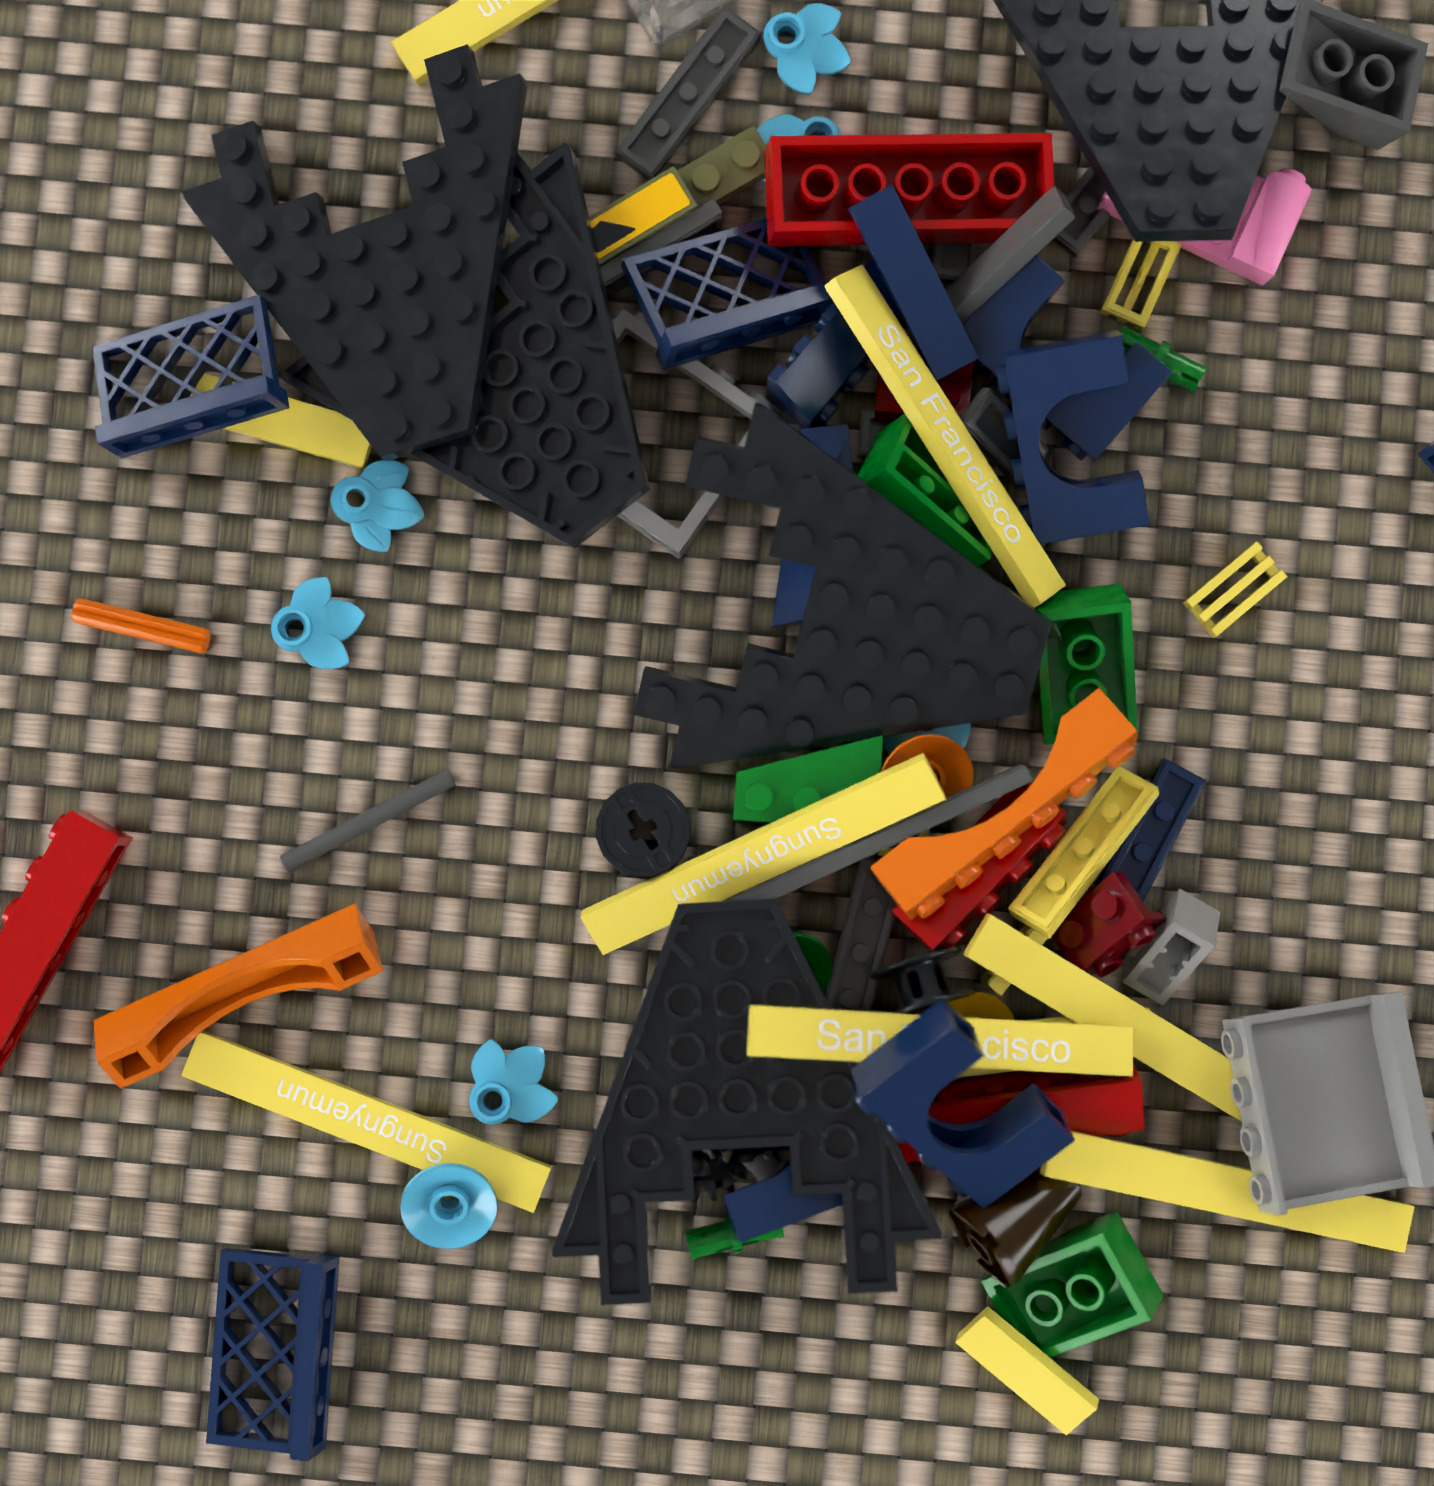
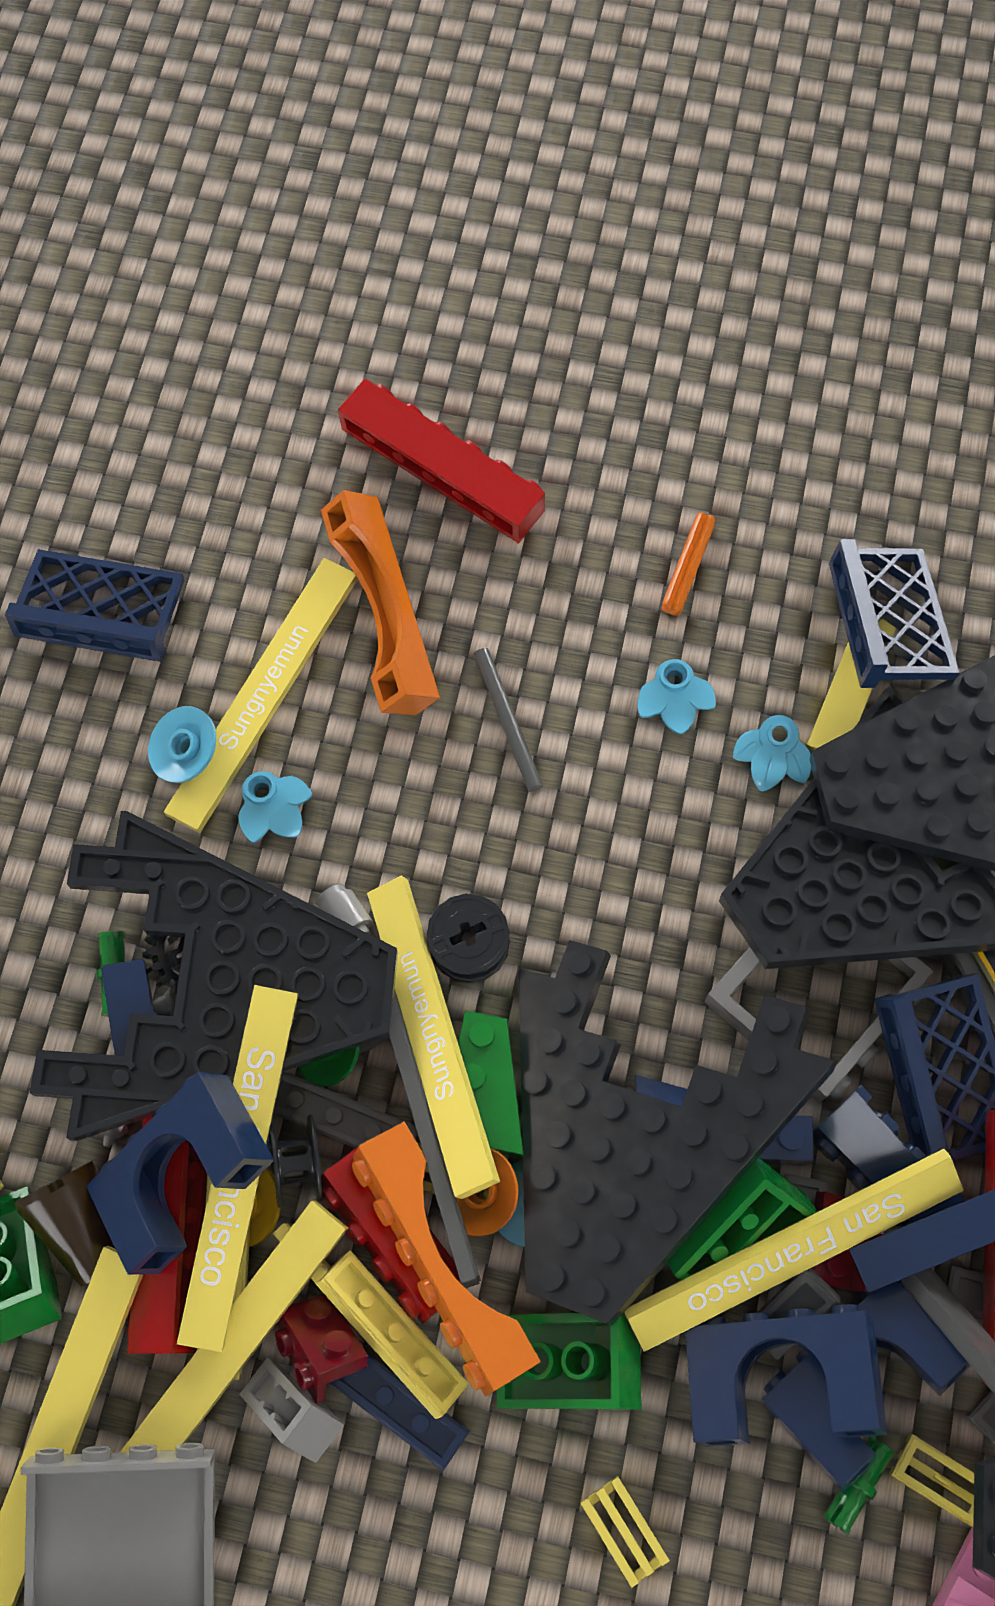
camera: 100 degrees right, 15 degrees down
none -> light grey brick [316,884,373,934]

